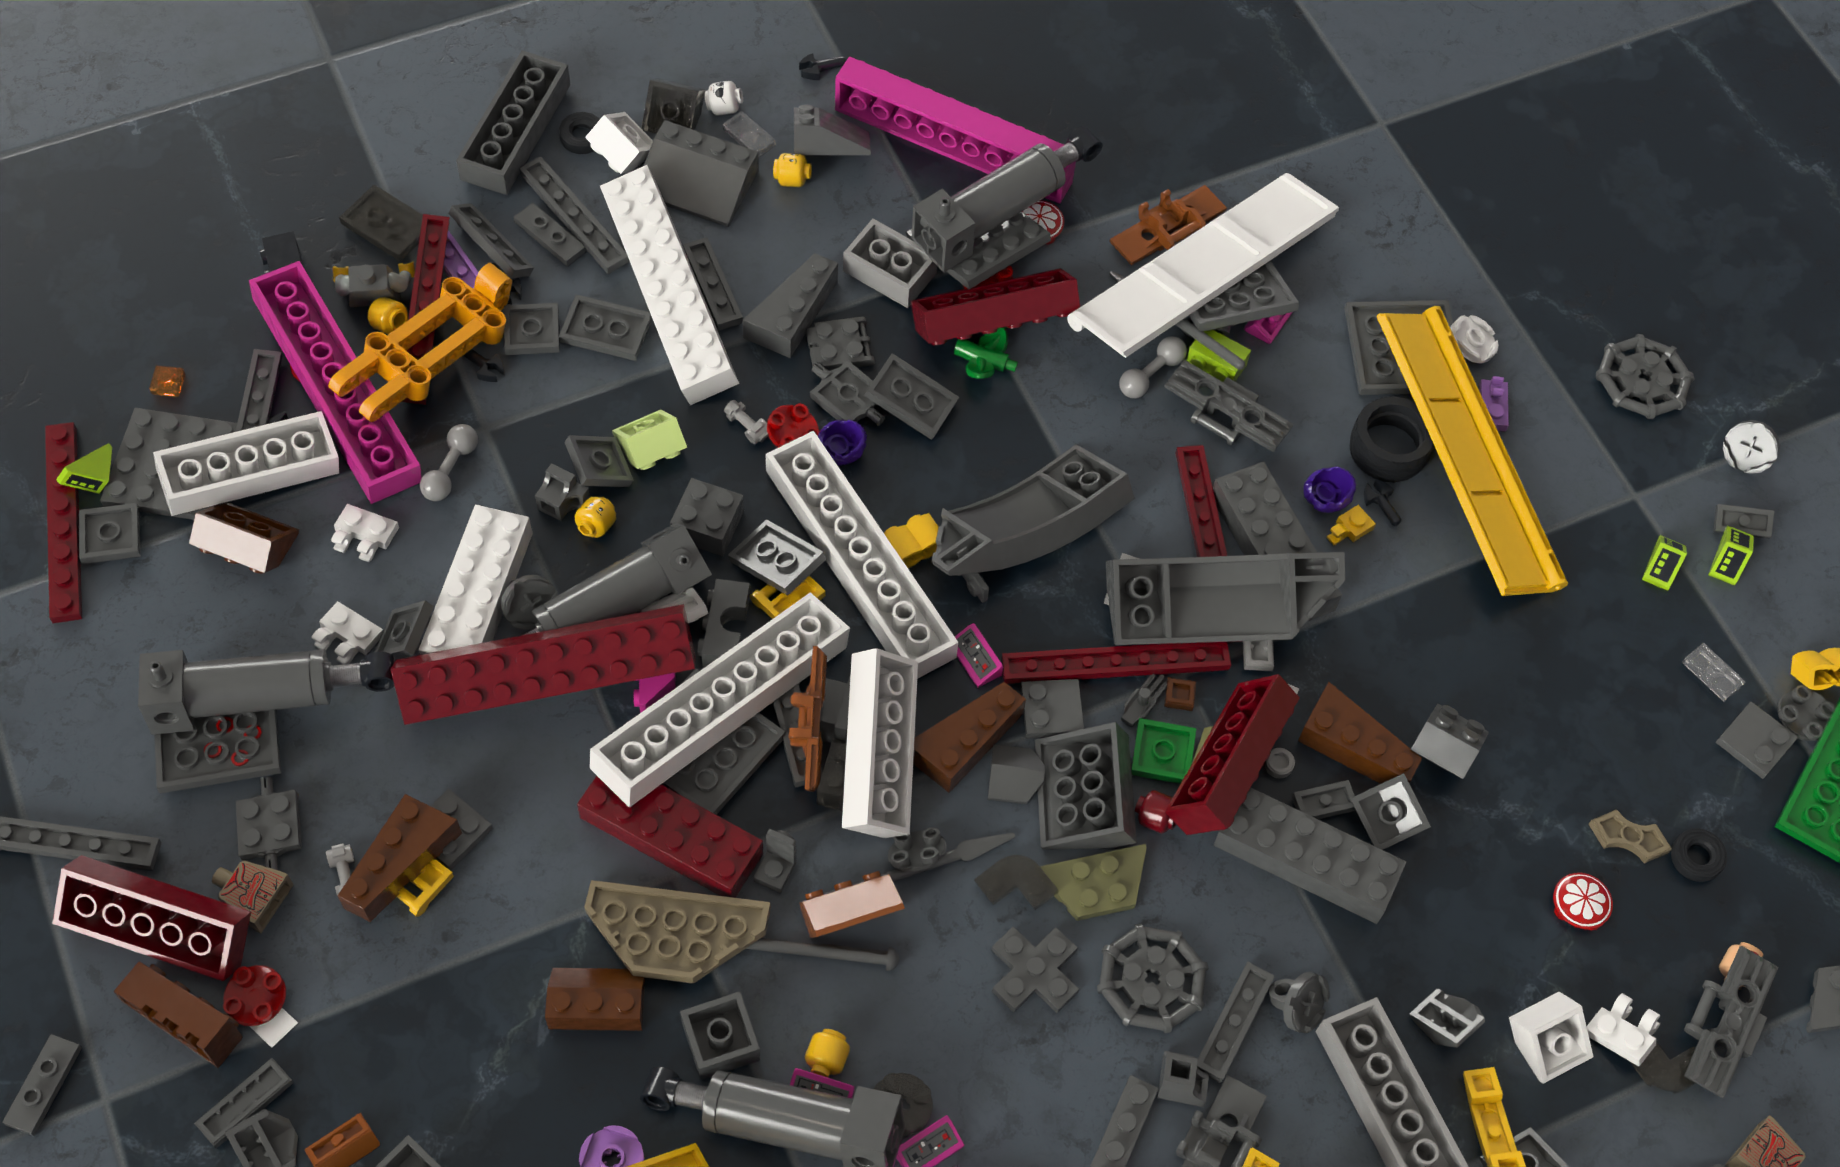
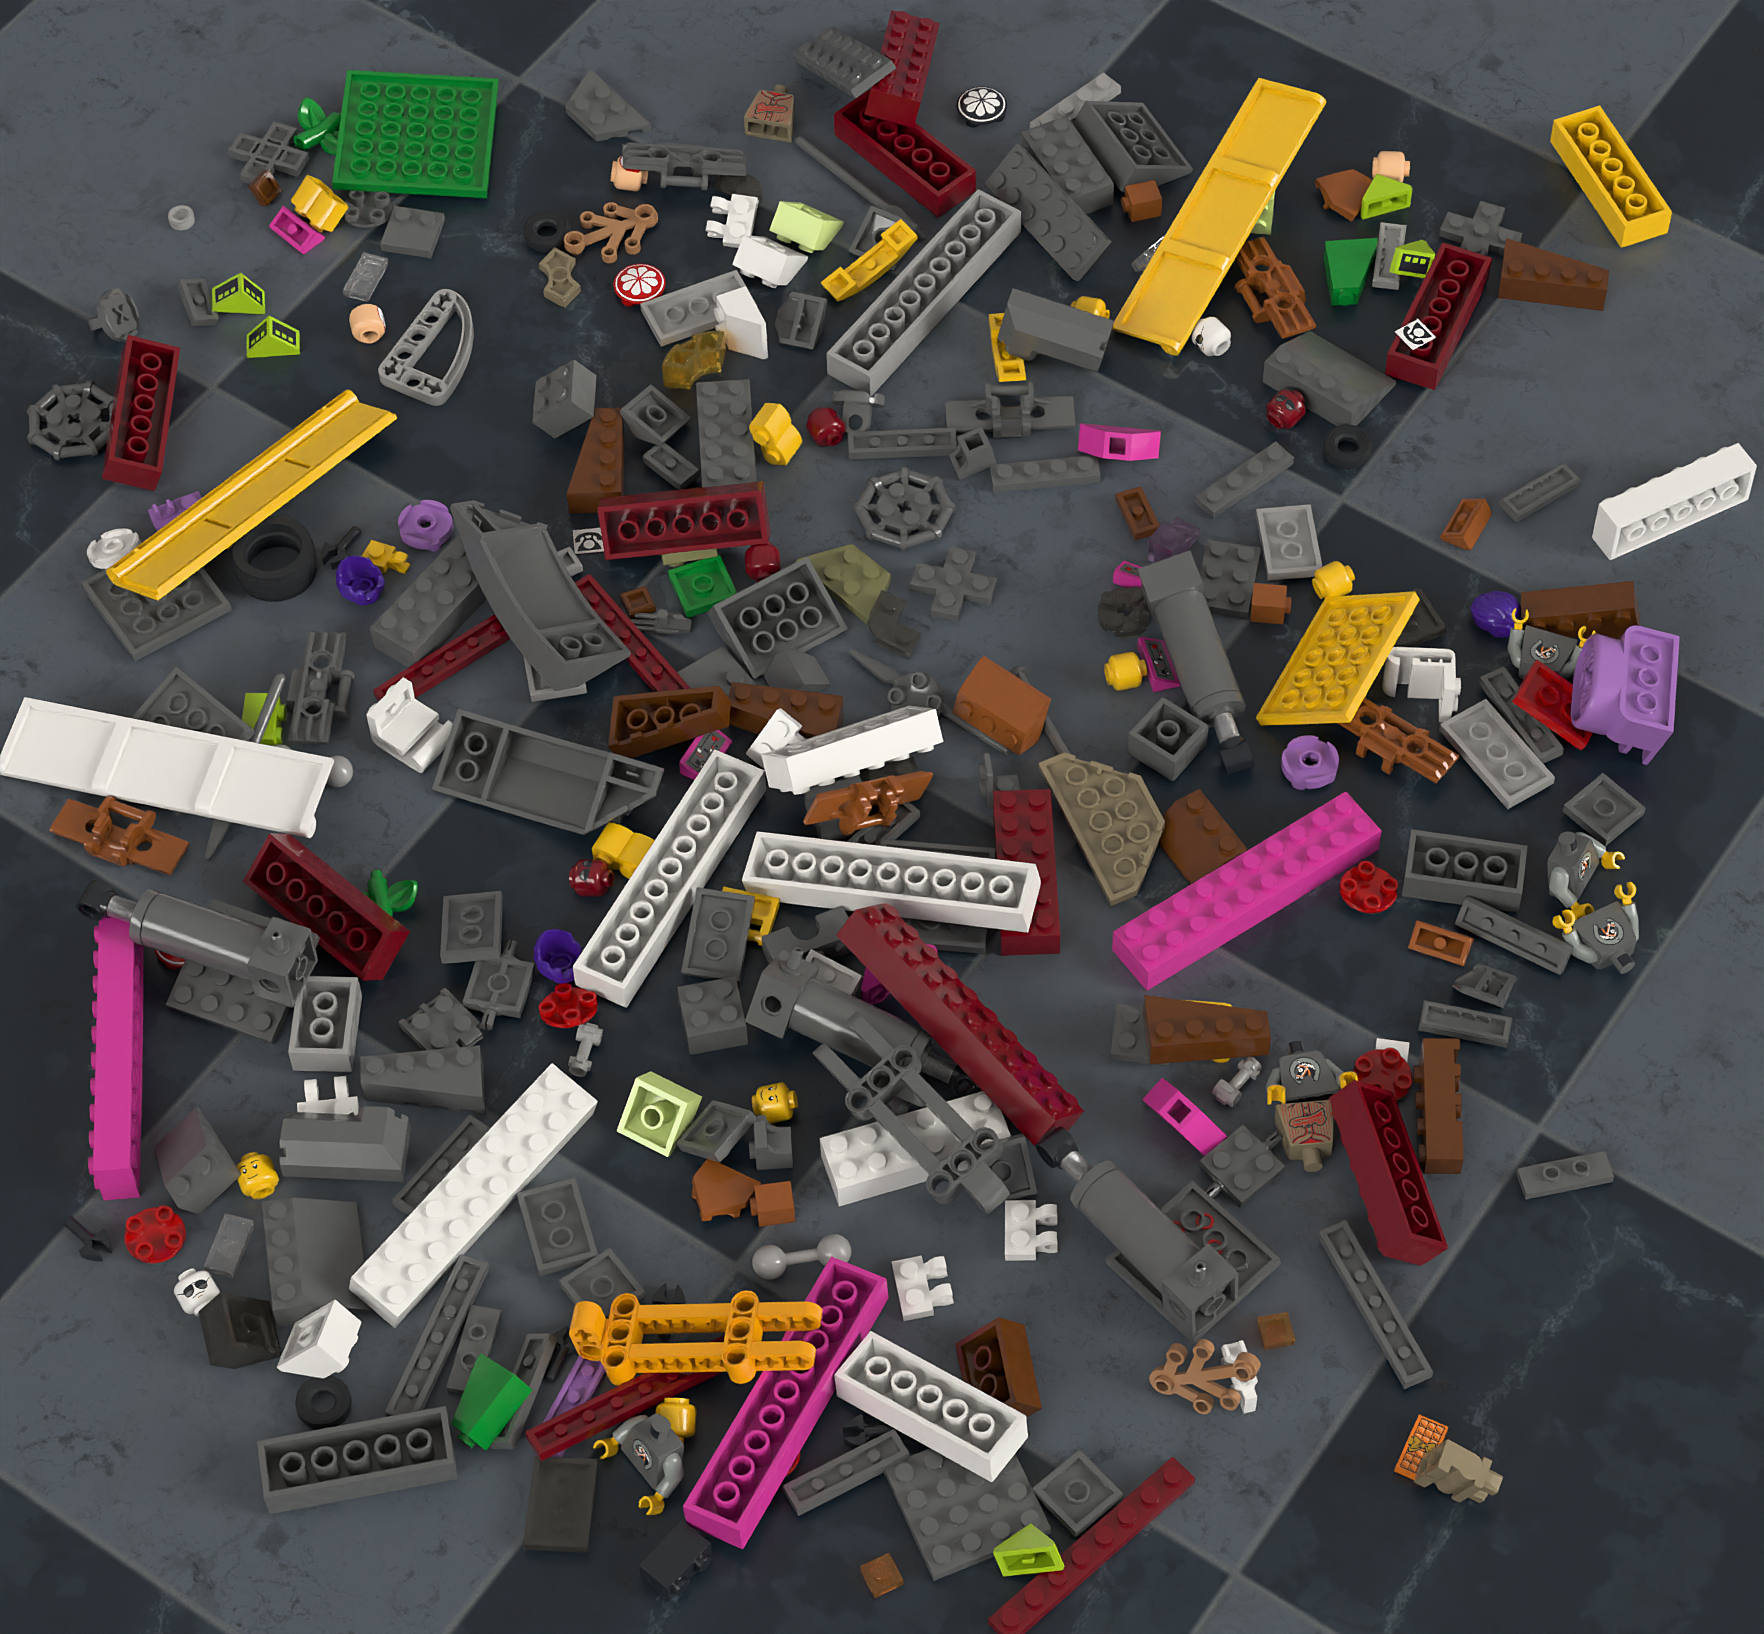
camera: 115 degrees left, 5 degrees down
none -> dark red brick [102,335,180,491]
none -> red dish [124,1205,186,1264]
none -> dark pink slope [268,206,325,254]
none -> dark grey brick [280,1106,411,1182]
none -> white plate [297,1076,359,1116]
none -> light nougat head [349,304,385,343]
none -> white piece [366,677,453,773]
none -> light grey beam [378,289,474,406]
none -> medium lavender plate [398,500,453,552]
none -> green slope [451,1353,532,1451]
none -> medium nougat plant [564,202,658,263]
none -> dark red head [569,859,614,897]
none -> reddish brown wedge [608,686,731,758]
none -> light grey plate [640,270,757,347]
none -> clear yellow brick [662,331,726,389]
none -> dark orange slope [692,1159,761,1221]
none -> white slope [714,286,768,359]
none -> white plate [746,708,806,769]
none -> yellow brick [749,403,802,466]
none -> dark orange brick [749,1181,795,1227]
none -> yellowish green slope [769,201,844,253]
none -> dark red head [806,407,846,447]
none -> dark grey beam [812,1012,1010,1215]
none -> dark pink brick [1112,792,1382,991]
none -> dark pink slope [1142,1078,1228,1156]
none -> medium nougat plant [1149,1339,1260,1414]
none -> white plate [1221,1340,1258,1414]
none -> clear orange plate [1257,1312,1295,1350]
none -> torso [1265,1041,1358,1105]
none -> red dish [1339,861,1398,913]

